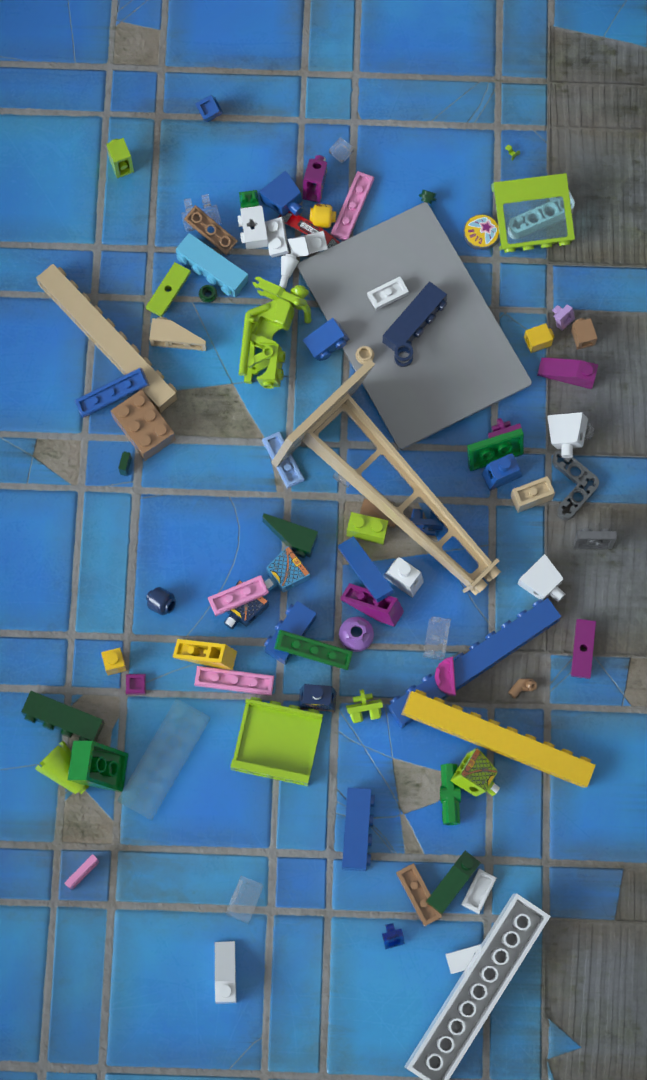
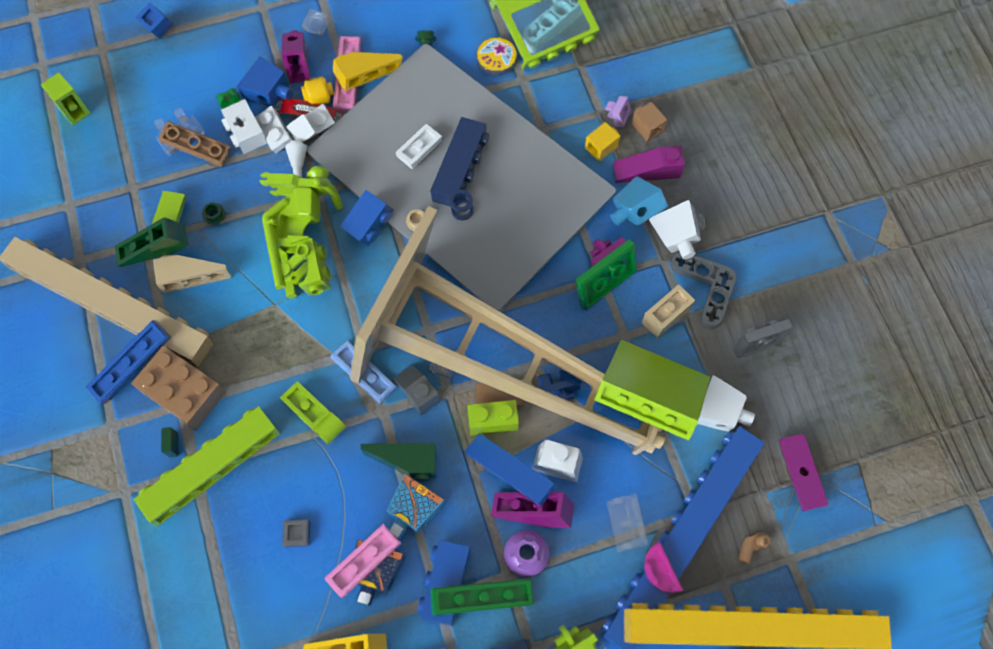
camera: 20 degrees left, 5 degrees down
dark blue head [146,587,176,615] -> none
medium azure brick [176,233,249,297] -> none
blue torso [482,453,522,491] -> none
none -> dark green slope [115,217,188,267]
none -> lime brick [133,406,280,527]
none -> lime plate [280,381,346,445]
none -> flat silver tile [282,520,310,547]
none -> yellow slope [333,52,403,91]
none -> dark grey slope [393,365,440,416]
none -> lime panel [594,340,710,440]
none -> dark azure torso [610,176,668,226]

